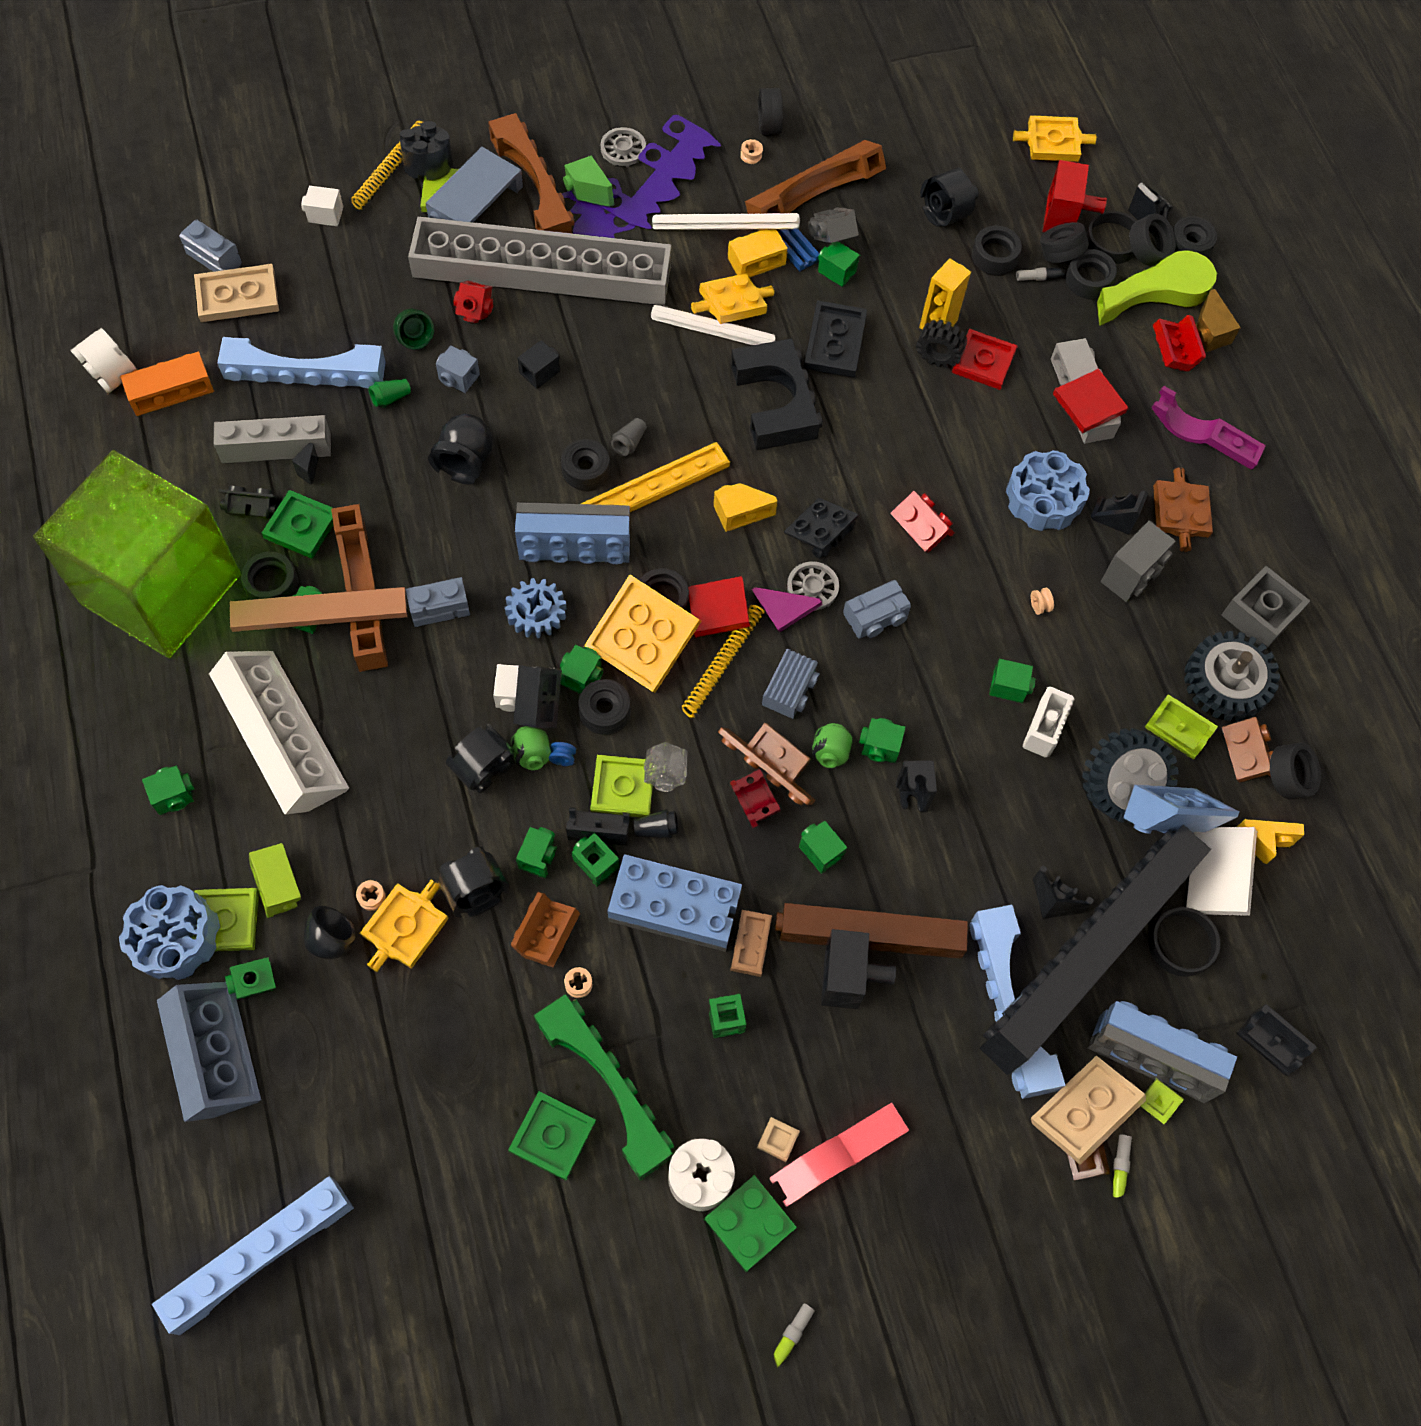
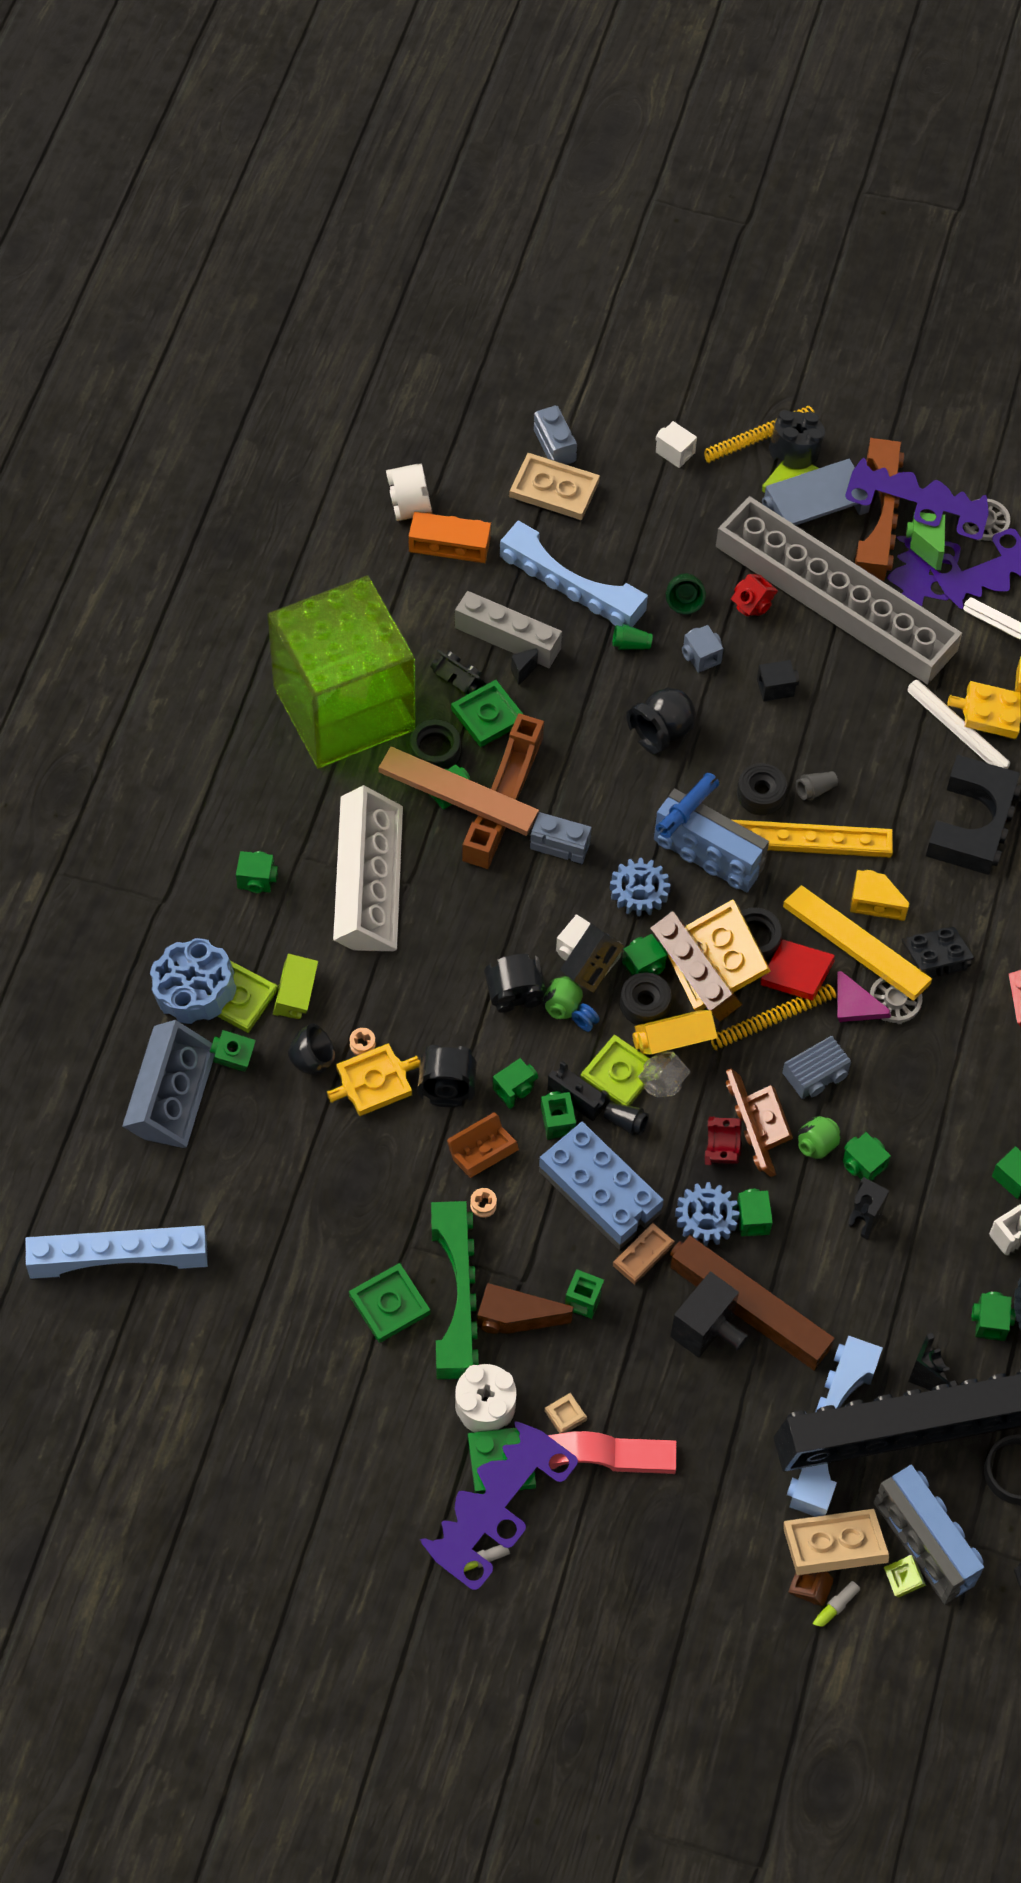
camera: 35 degrees right, 5 degrees down
sand blue brick [843,580,911,639] -> none
none -> dark purple piece [420,1422,578,1590]
none -> reddish brown slope [477,1283,574,1334]
none -> yellow brick [632,1010,718,1054]
none -> brick [651,911,742,1021]
none -> blue pin [656,773,719,838]
none -> medium blue gear [675,1182,739,1246]
none -> yellow tile [783,885,932,1001]
none -> dark purple piece [845,458,989,540]
none -> green brick [971,1292,1016,1341]

